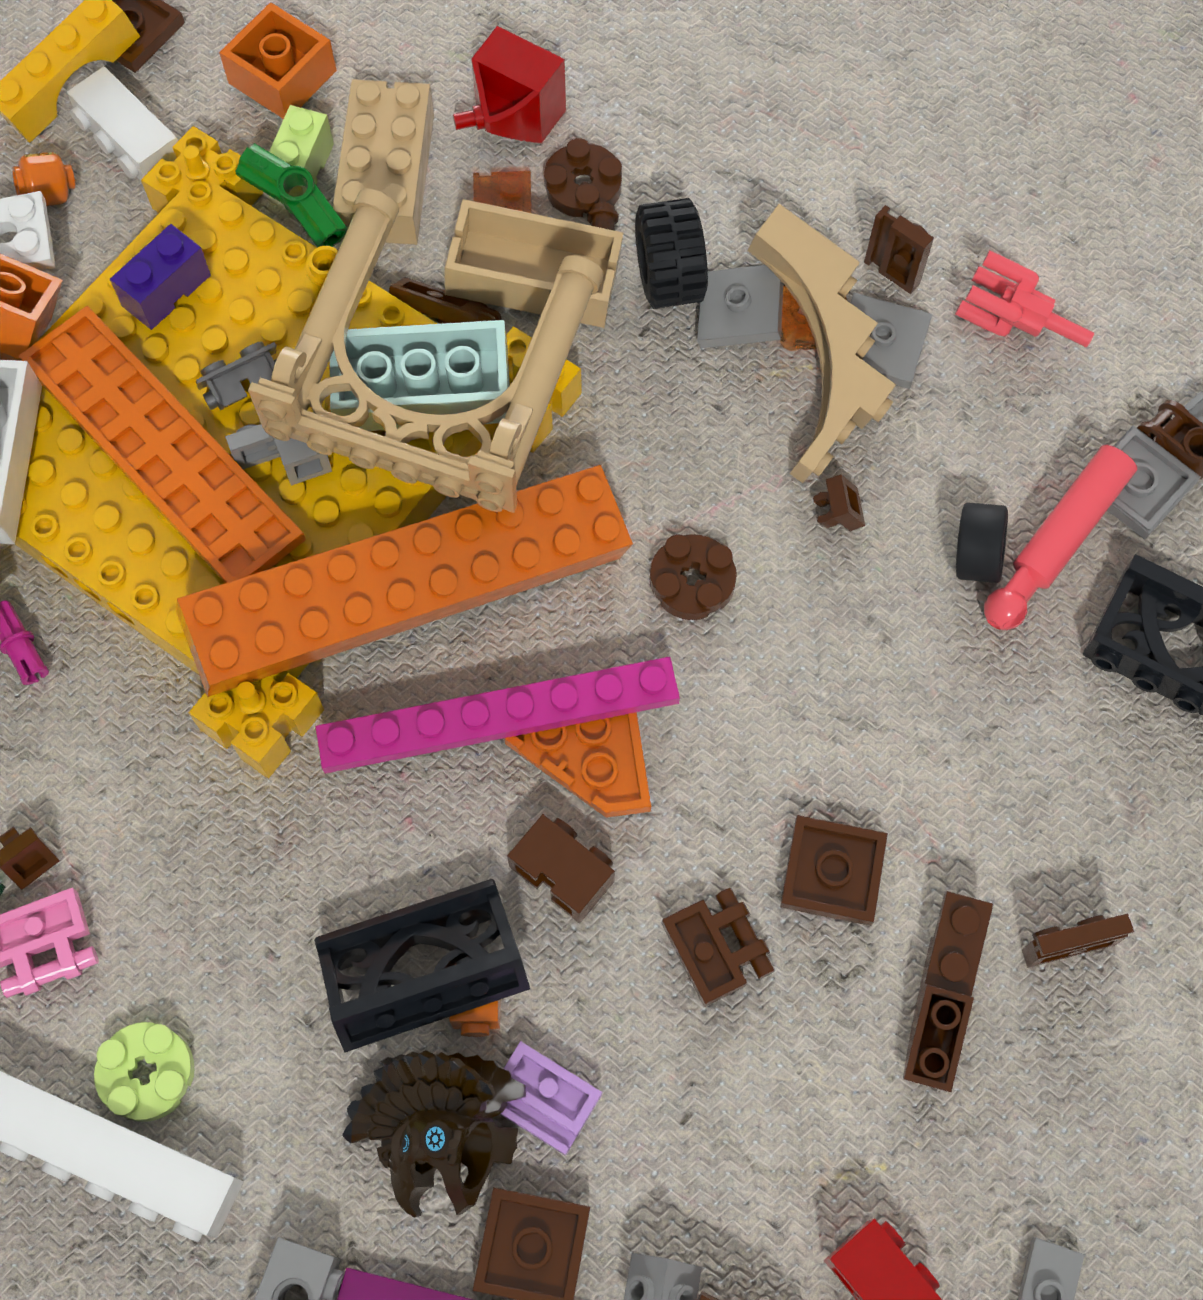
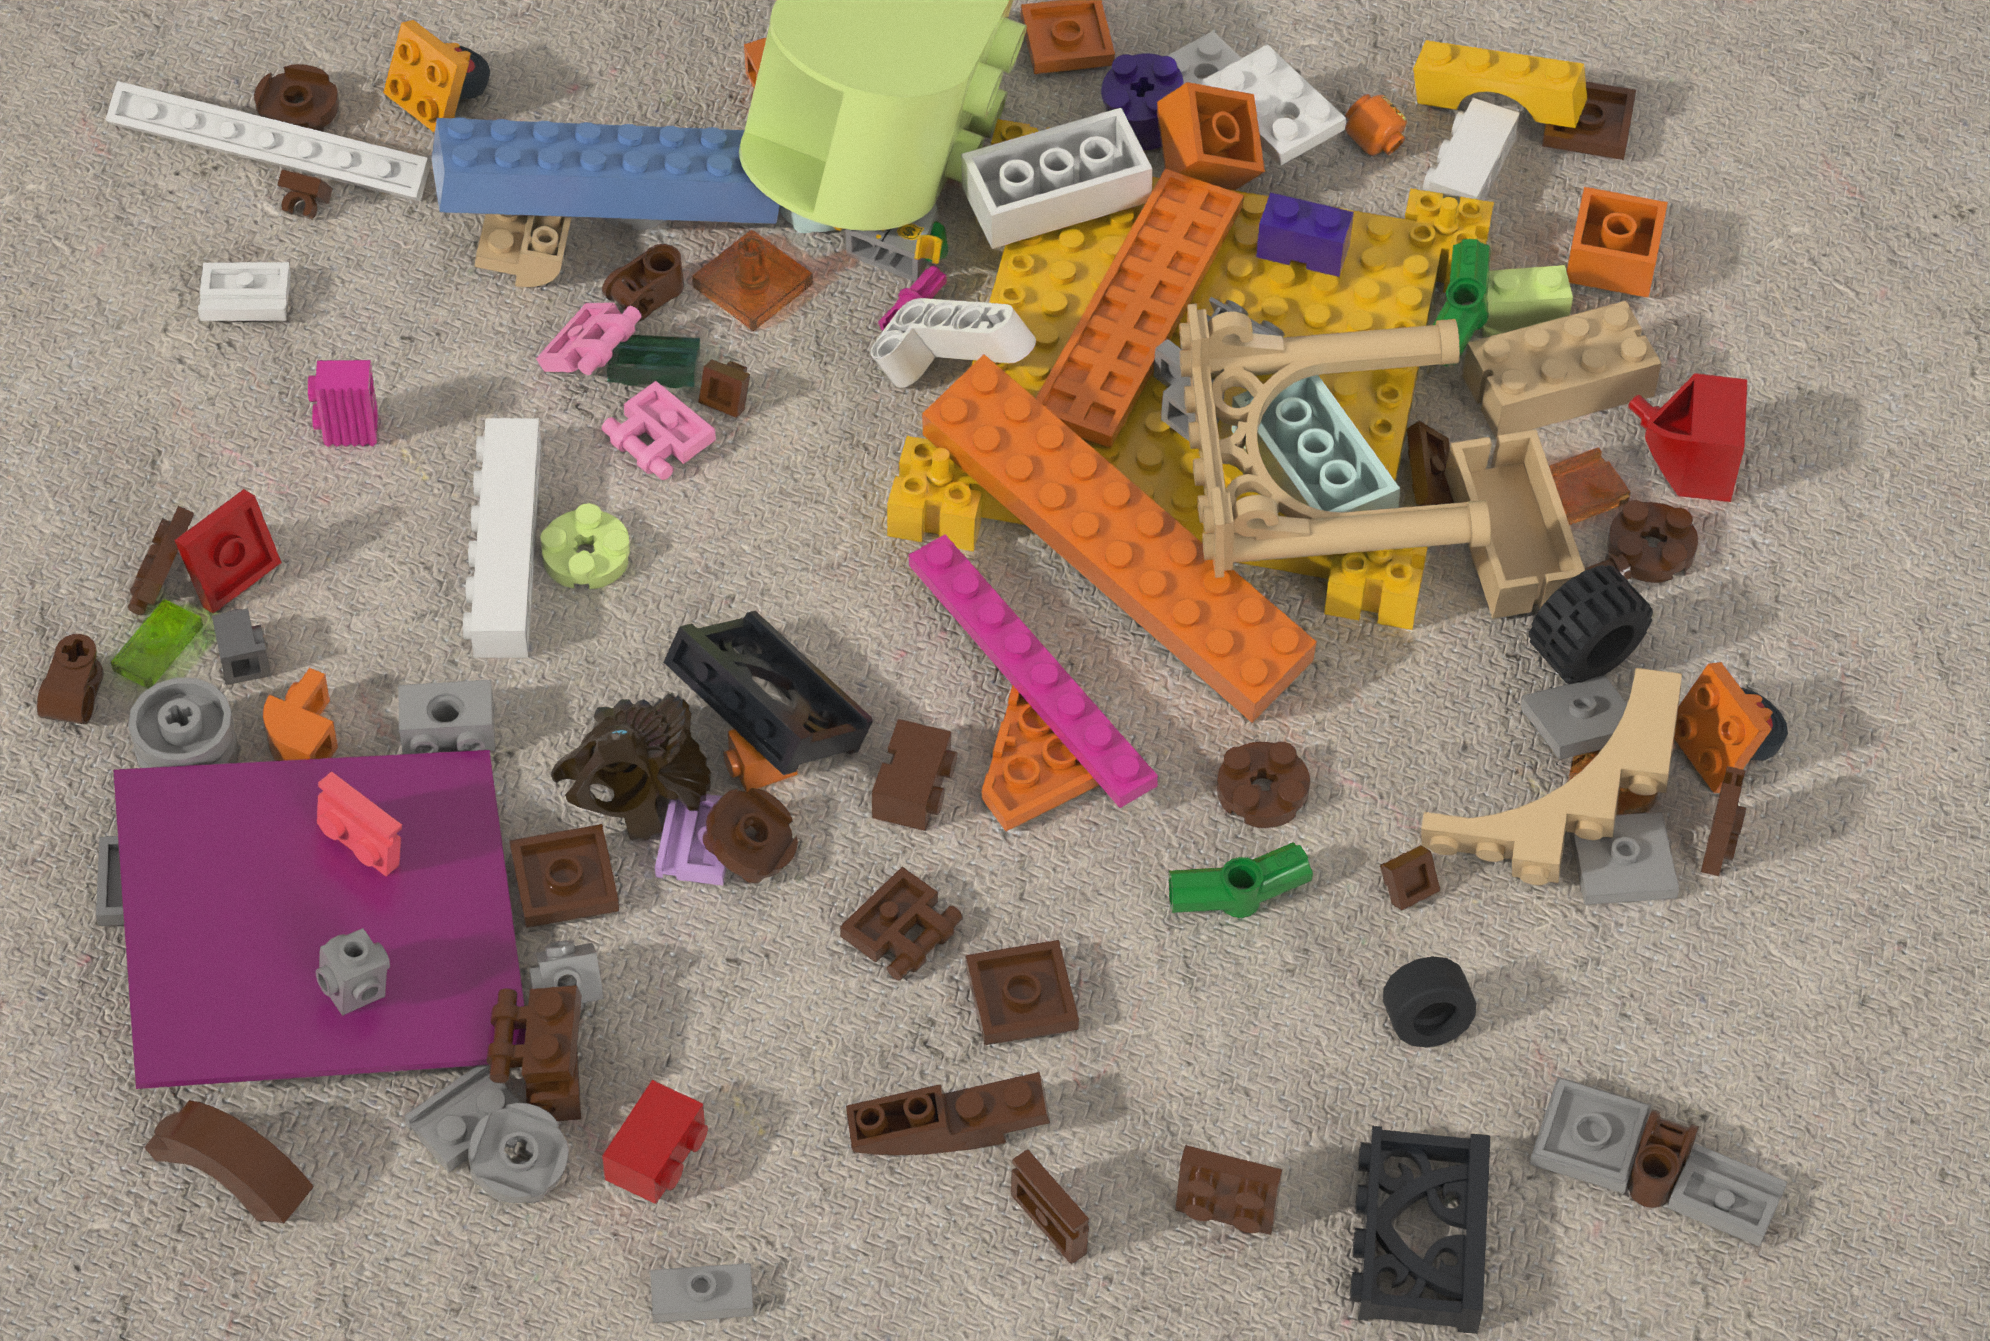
camera: 65 degrees right, 15 degrees down
coral plant [955,250,1094,347] -> none
coral piece [983,445,1137,631] -> none
none -> reddish brown plate [703,788,798,884]
none -> white beam [870,298,1036,388]
none -> green piece [1168,842,1313,918]
none -> reddish brown plate [1175,1145,1283,1235]
none -> orange plate [1674,662,1788,793]

